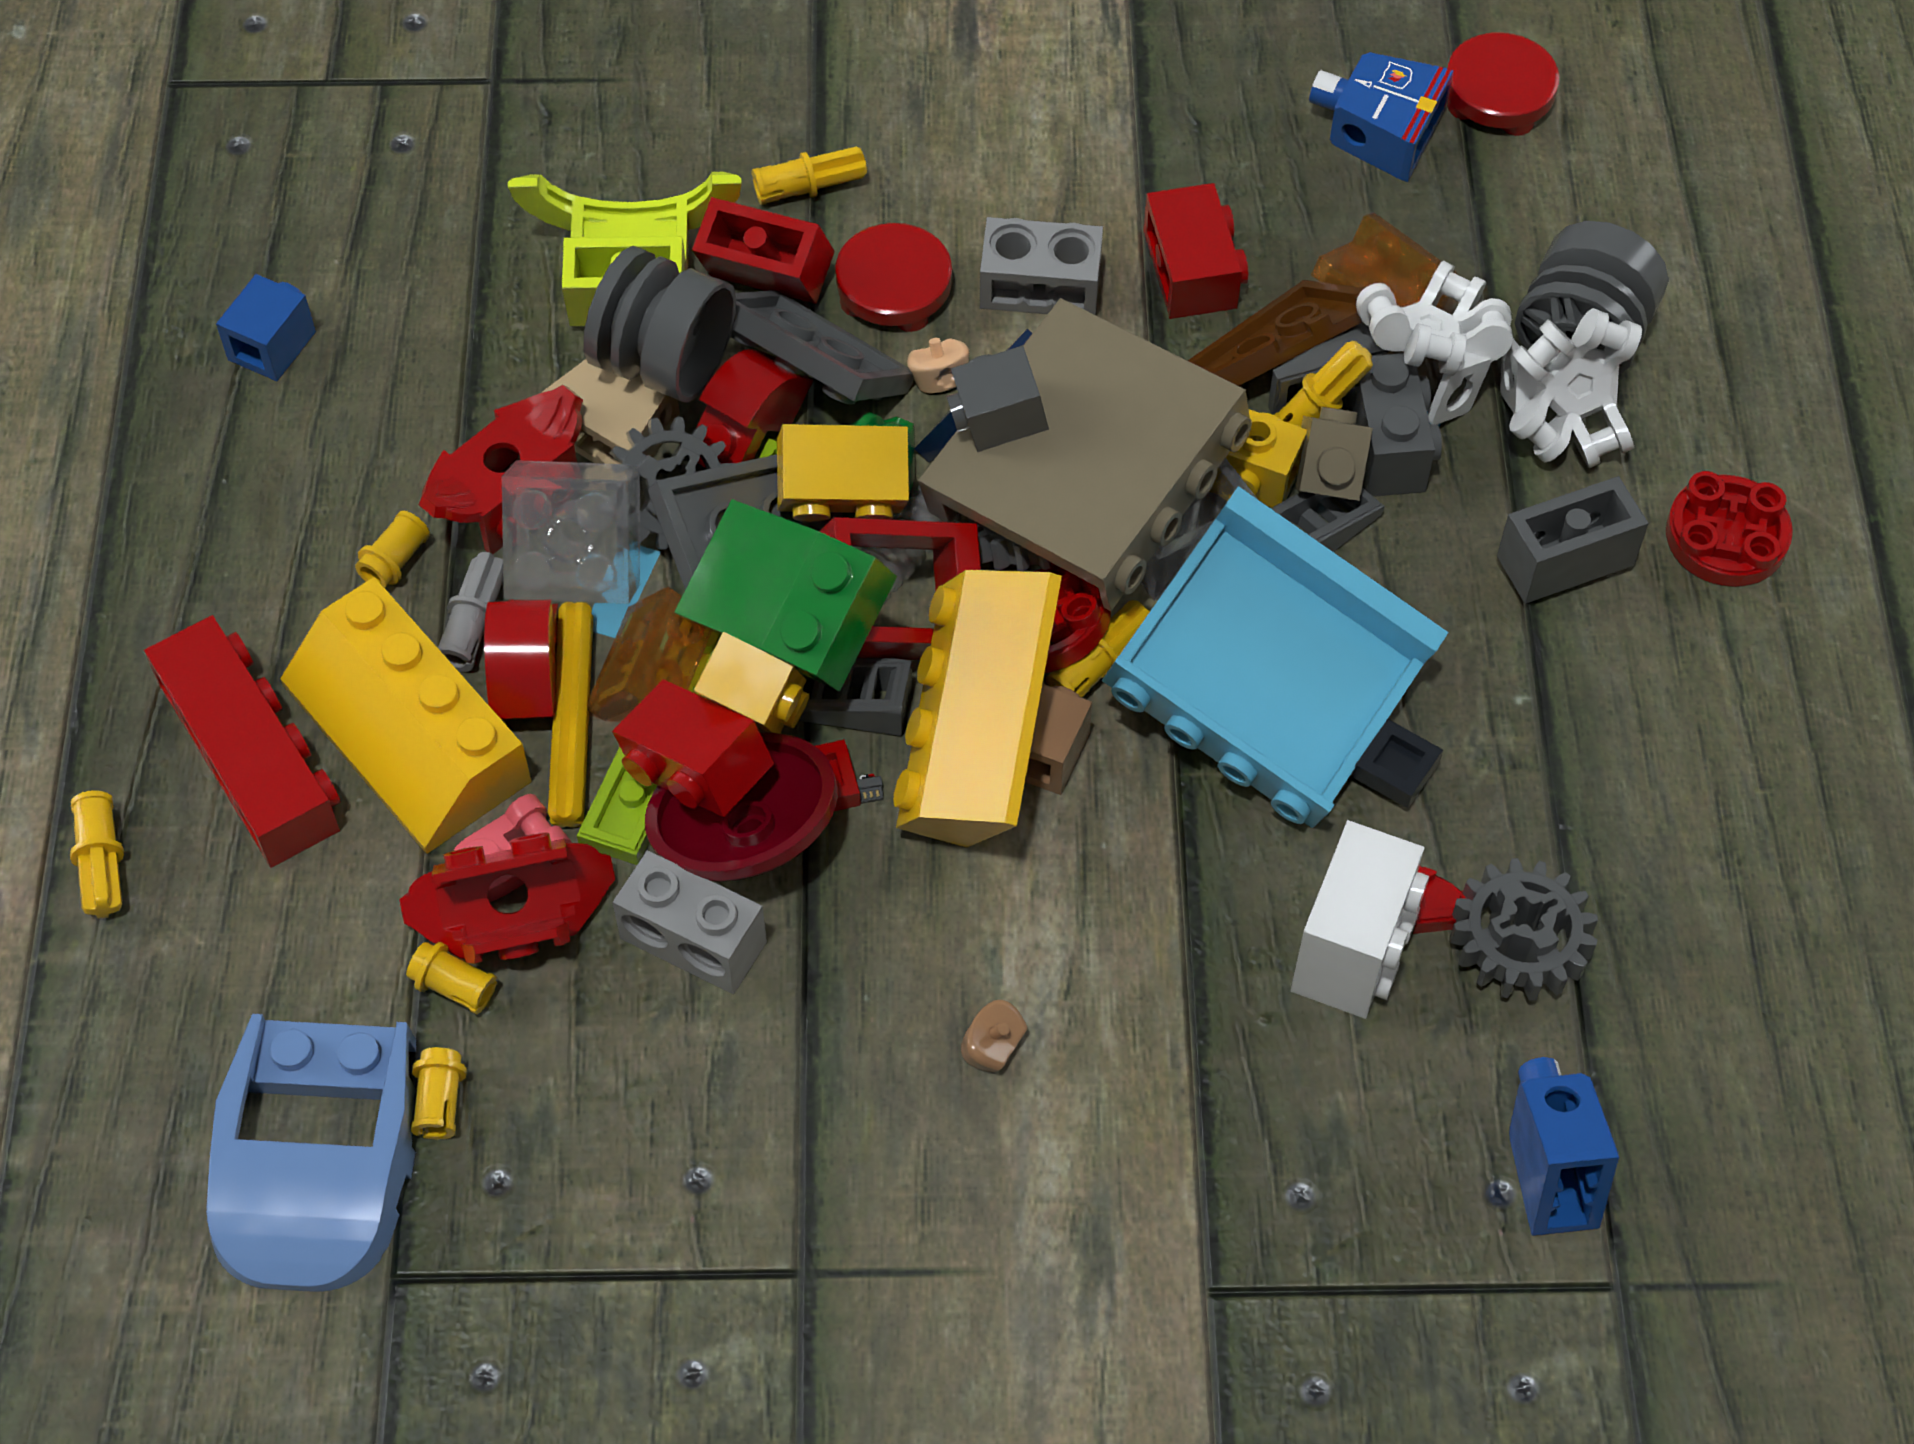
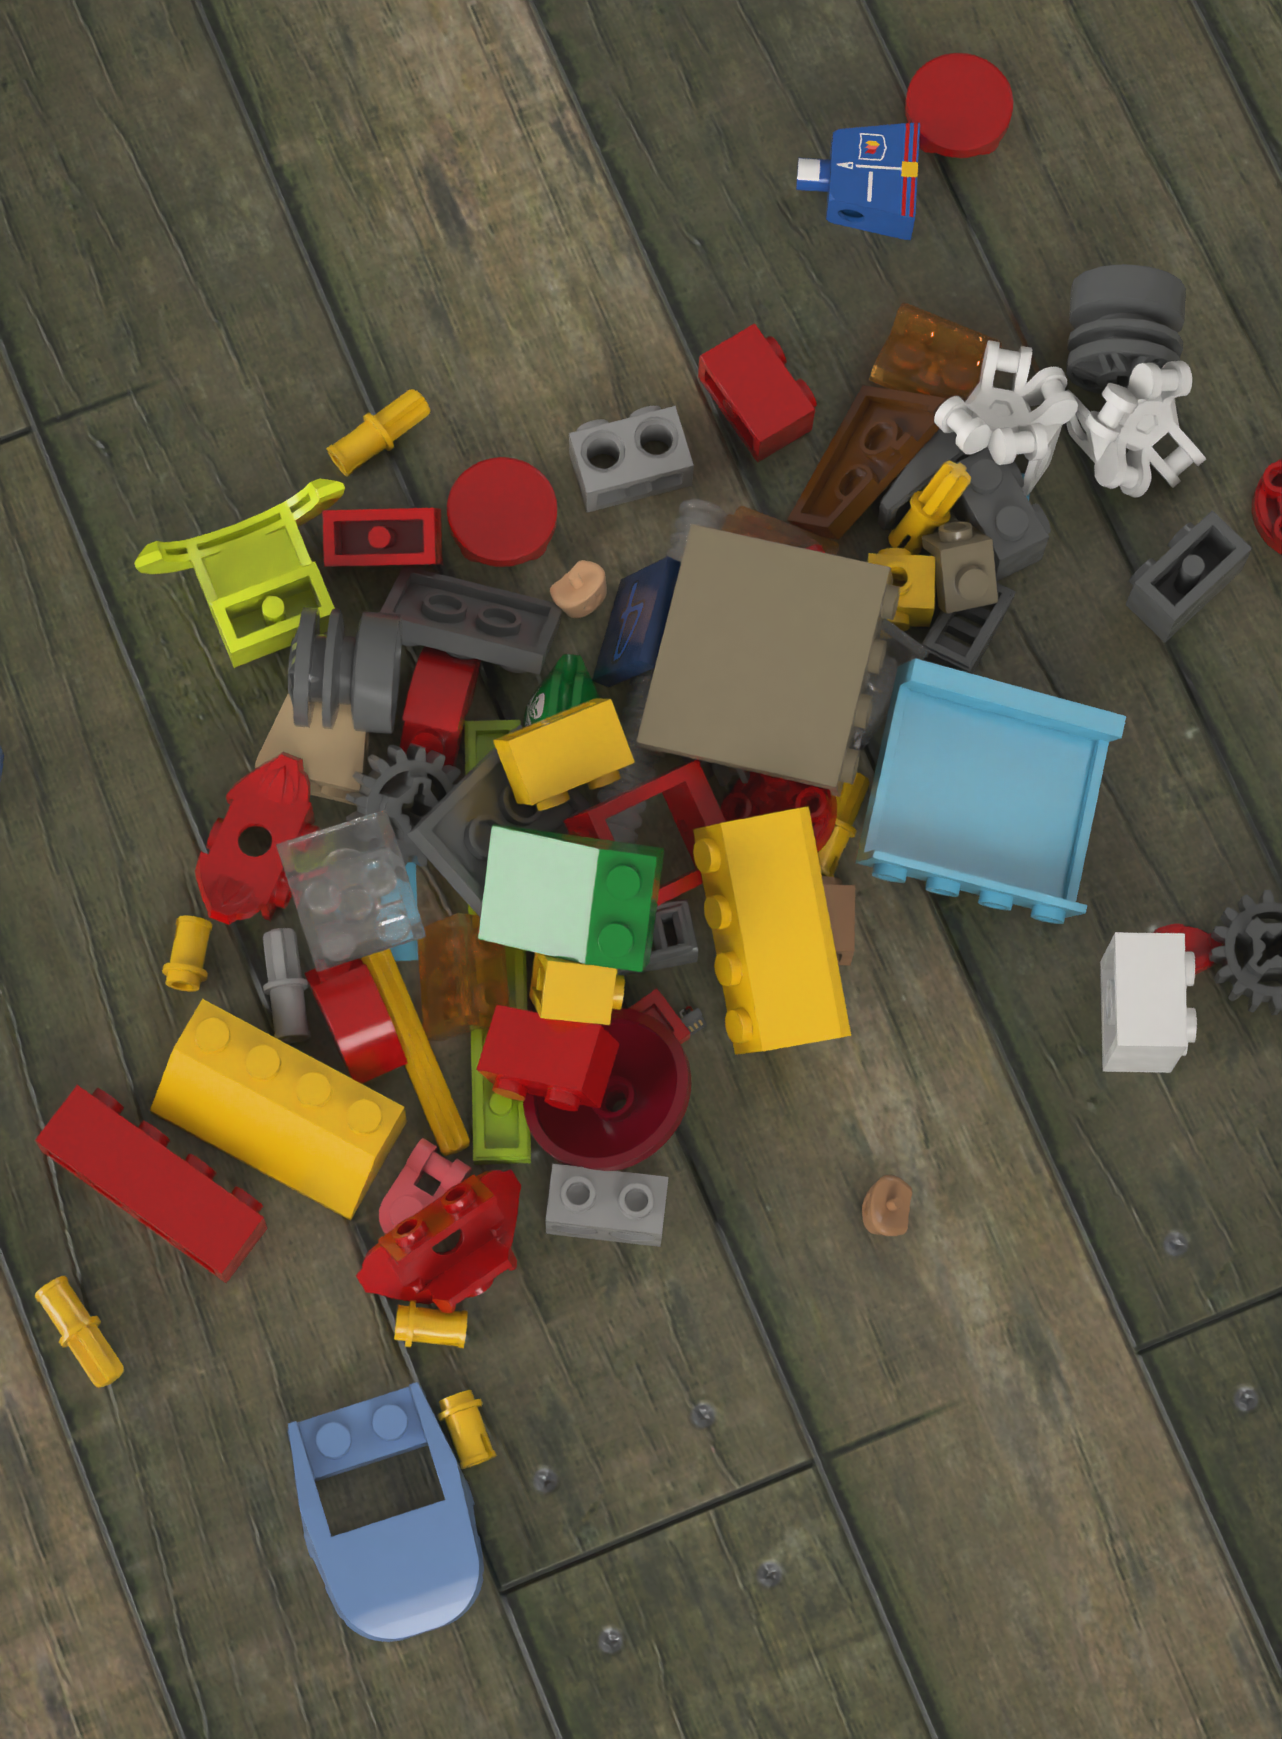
camera: 25 degrees left, 15 degrees up
dark grey brick [946,345,1049,452] -> none
black plate [1353,719,1443,808] -> none

